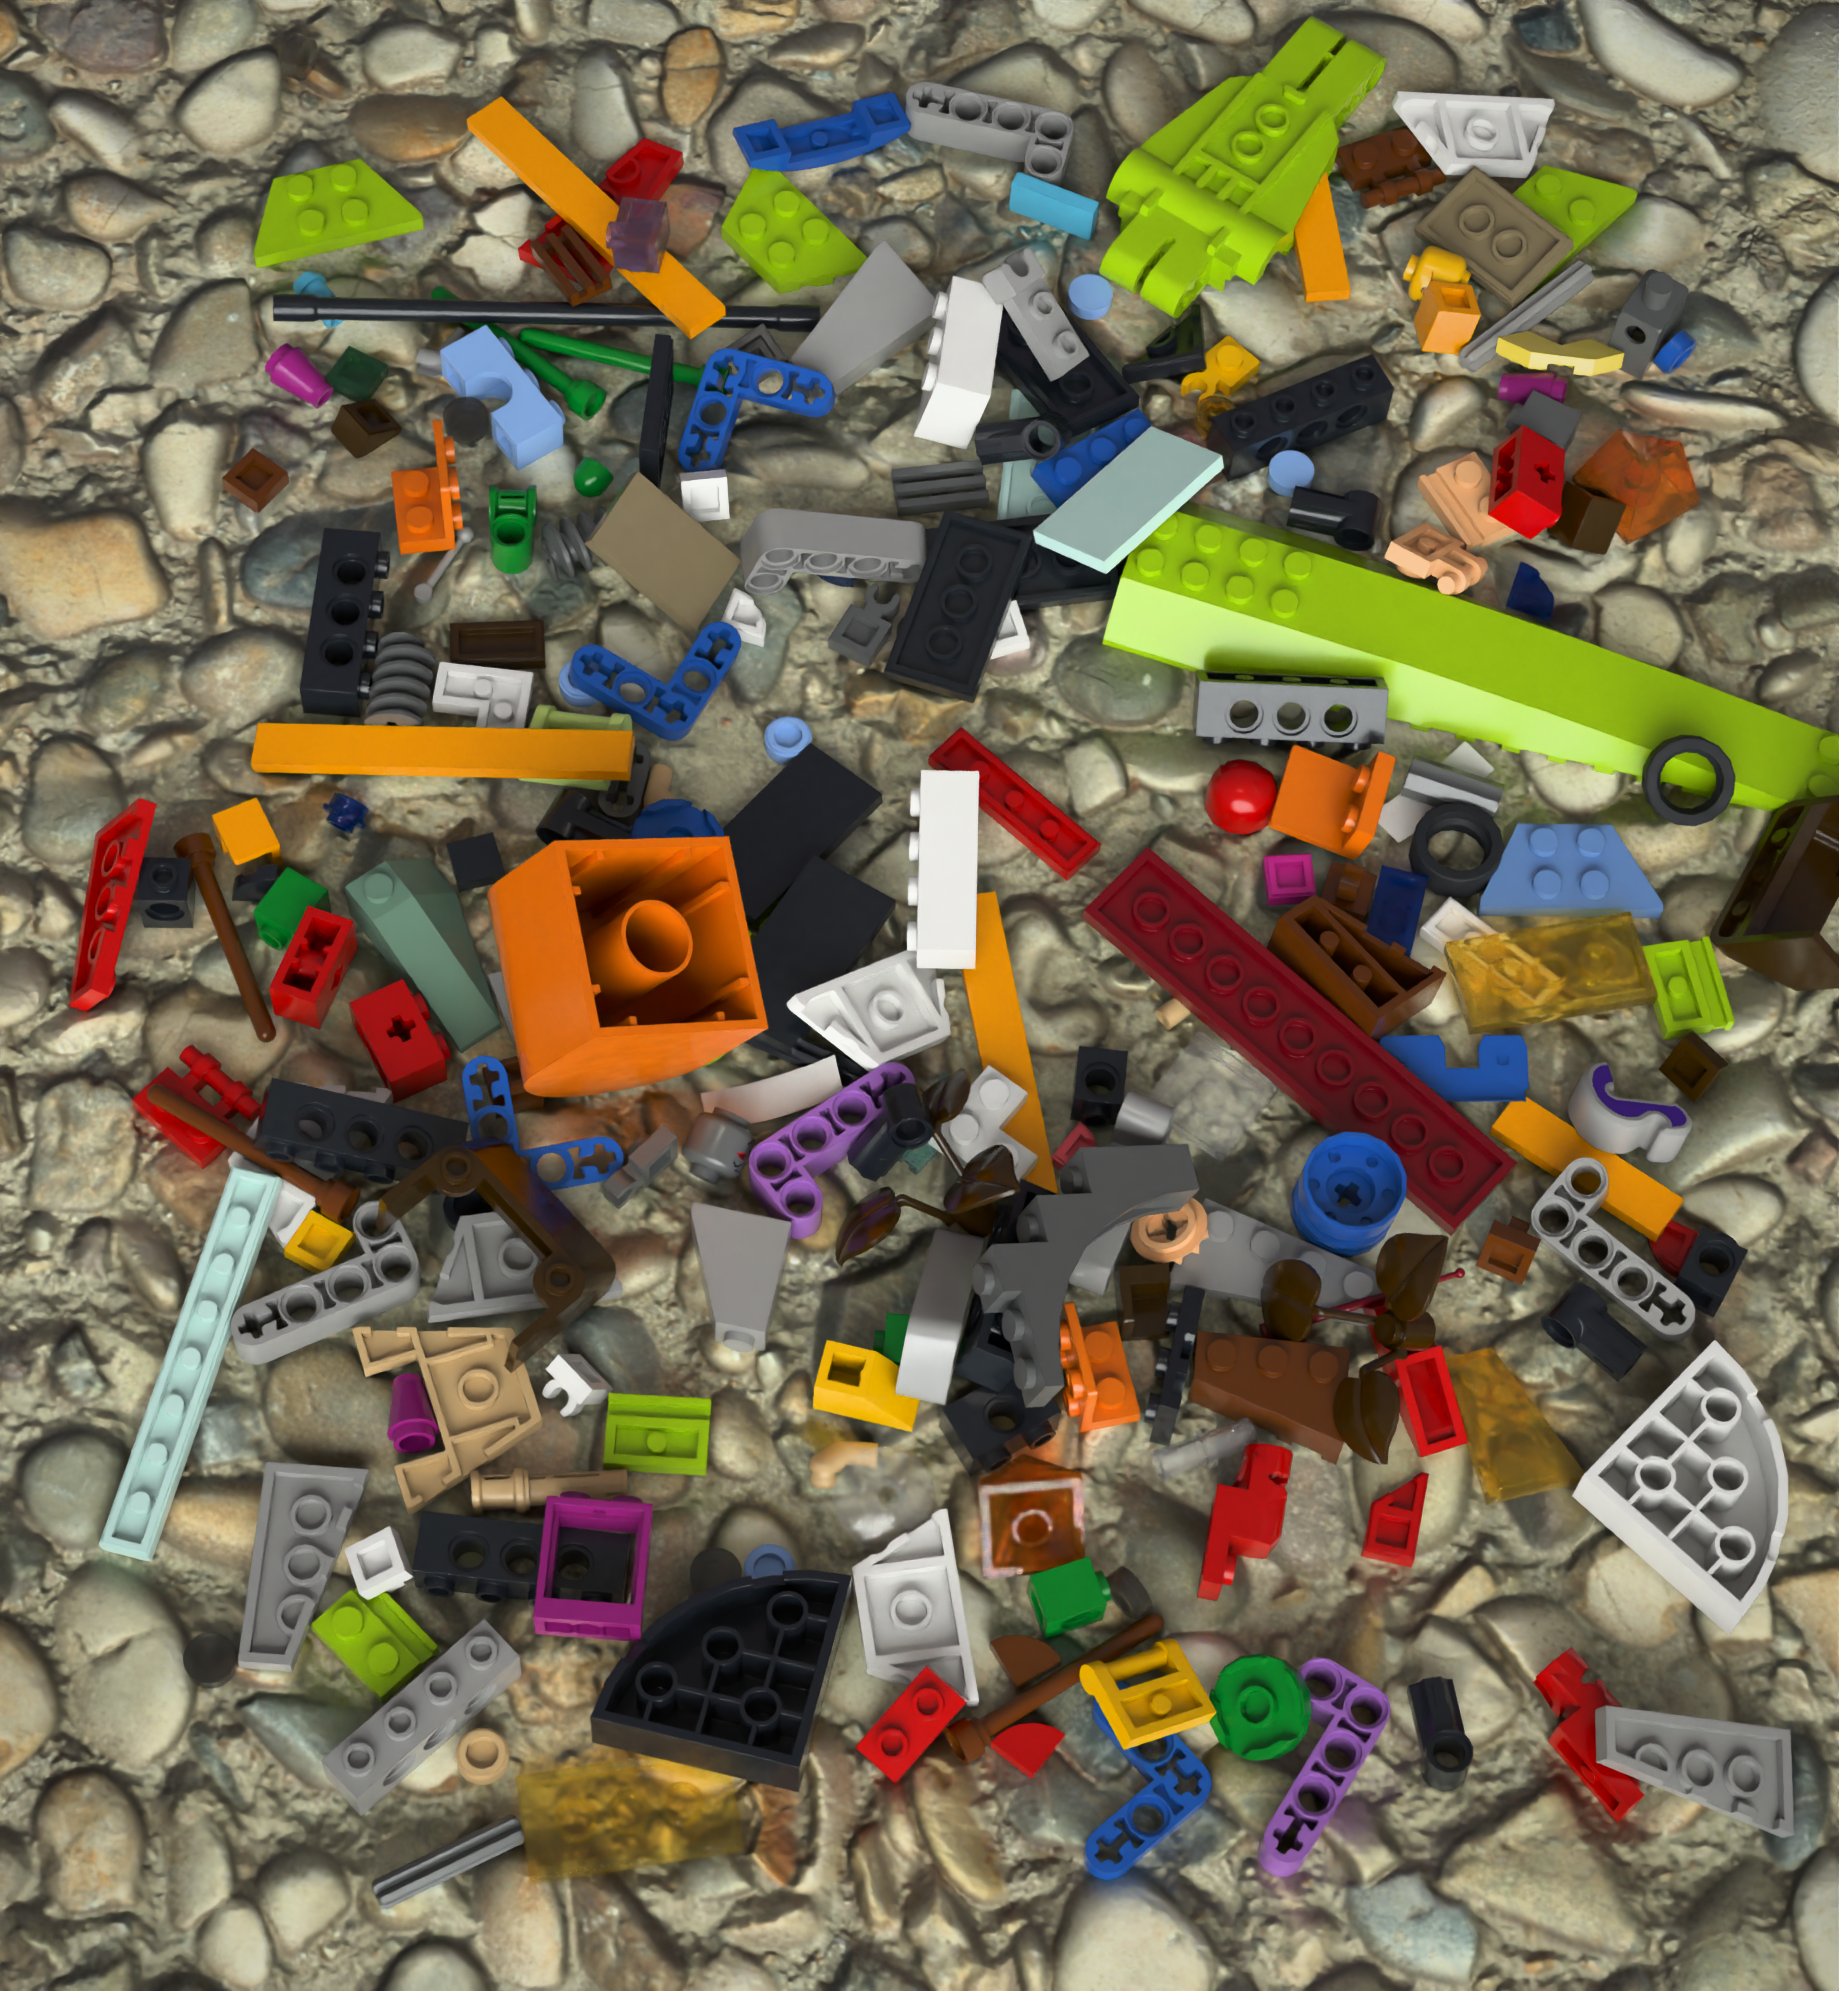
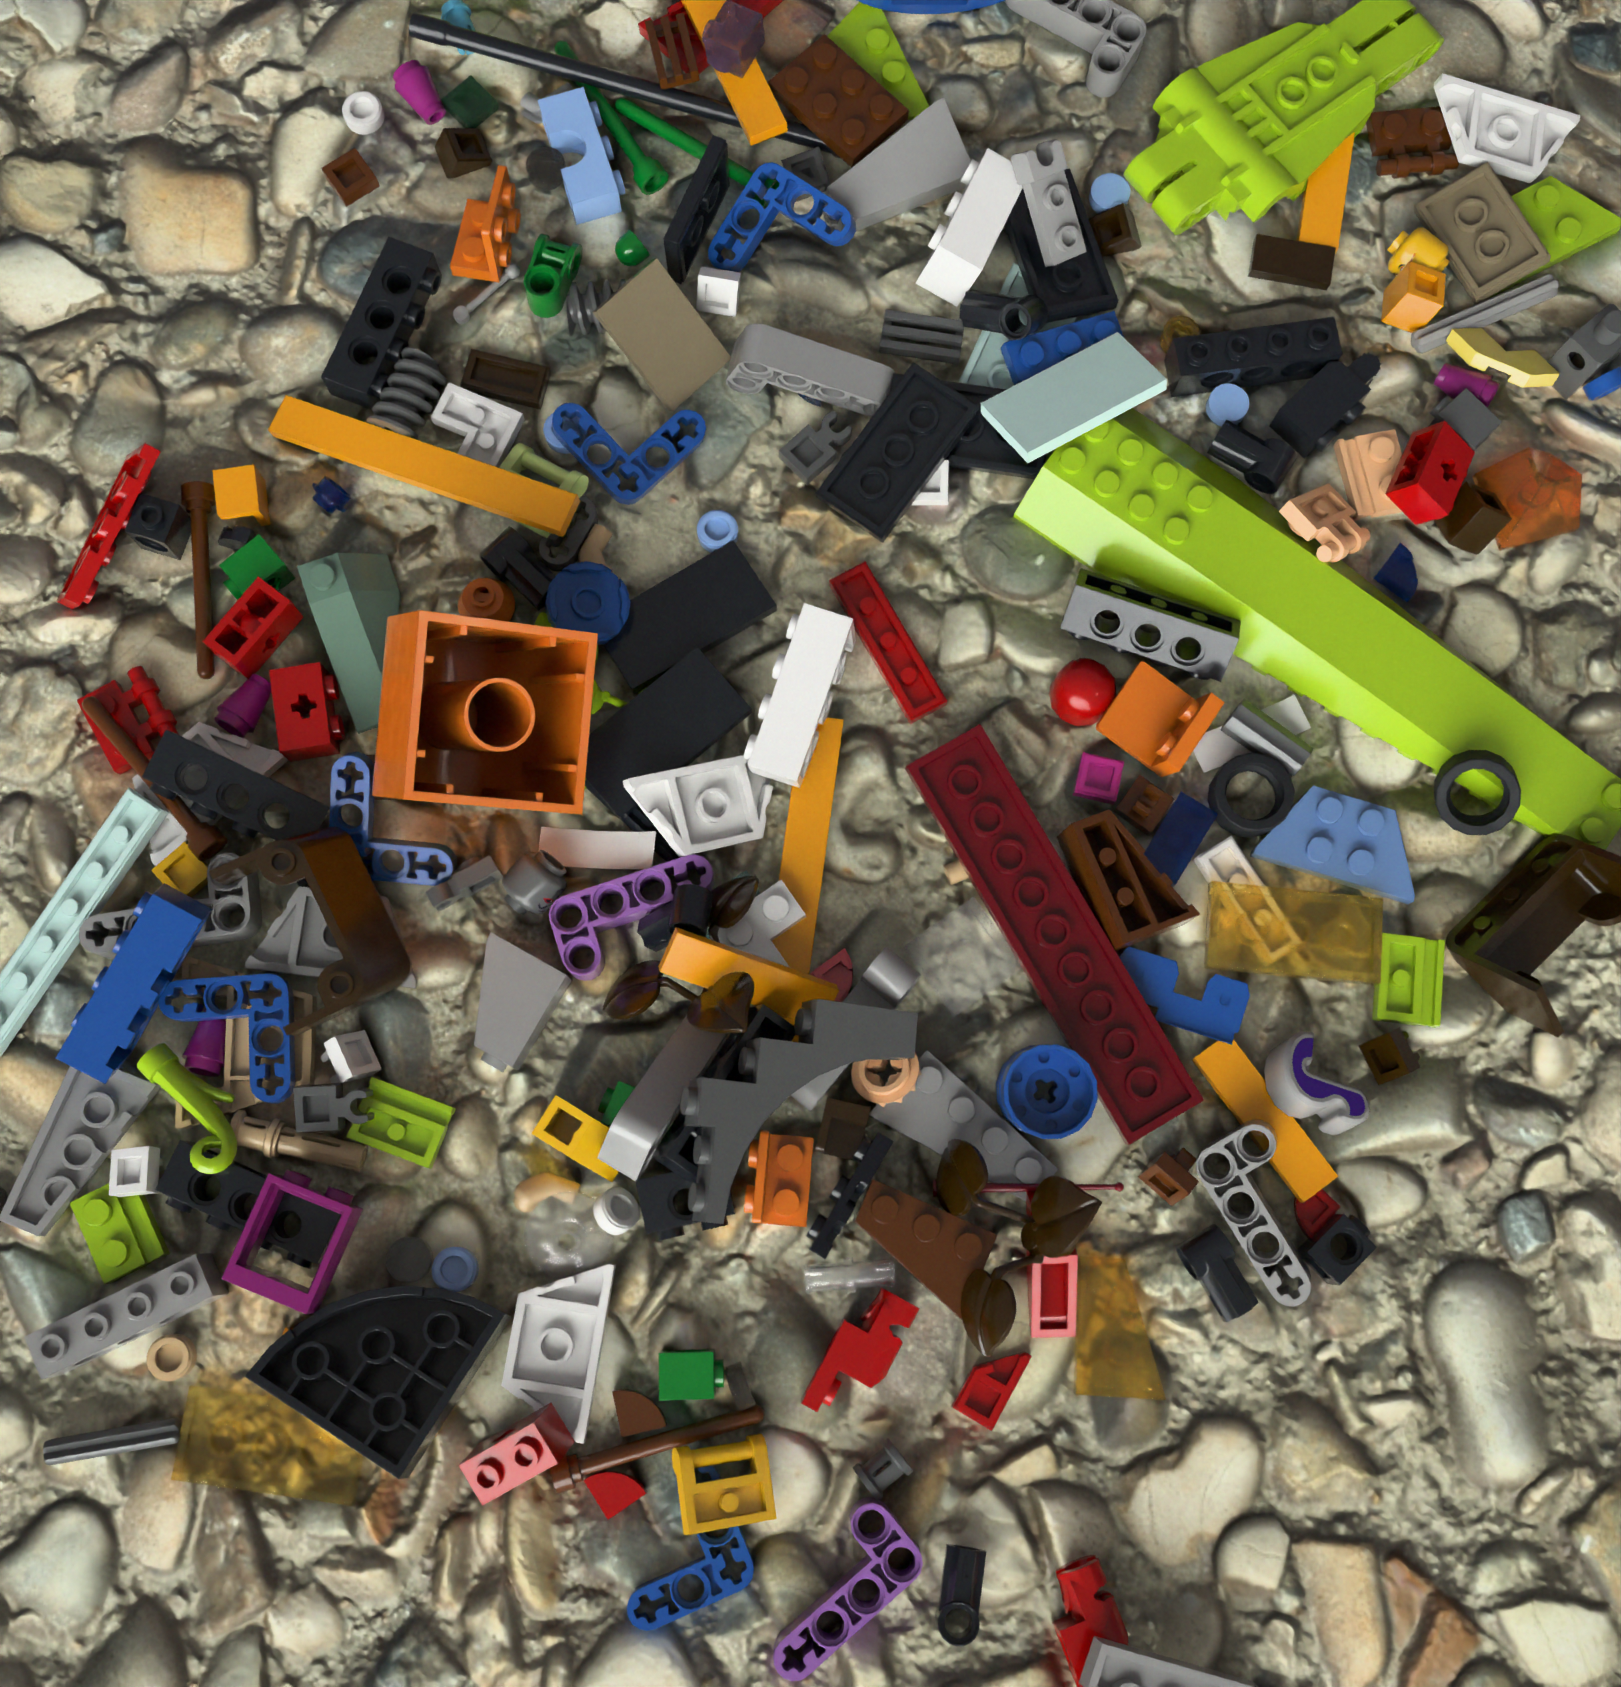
camera: 20 degrees right, 15 degrees up
black tile [446,832,505,892] -> none
white tile [721,588,766,647] -> none
clear orange slope [978,1454,1085,1579] -> none
medium azure tile [1009,172,1099,241] -> none
black brick [1070,1046,1128,1128] -> none
black tile [1122,304,1207,384] -> none
yellow plate [1180,335,1261,411] -> none
green tile [1209,1654,1312,1761] -> none
white brick [1572,1340,1788,1635] -> none
none -> blue wedge [55,883,213,1084]
none -> lime plant [137,1043,237,1174]
none -> blue beam [158,973,296,1104]
none -> magenta cone [214,674,272,738]
none -> dark grey plate [293,1083,375,1132]
none -> white tile [342,91,385,135]
none -> white tile [593,1187,640,1235]
none -> light orange tile [658,927,839,1019]
none -> reddish brown plate [768,34,909,168]
none -> dark grey bush [853,1438,914,1501]
none -> dark brown slope [1089,203,1142,257]
none -> dark brown tile [1248,234,1336,291]
none -> black hinge [1269,352,1381,459]

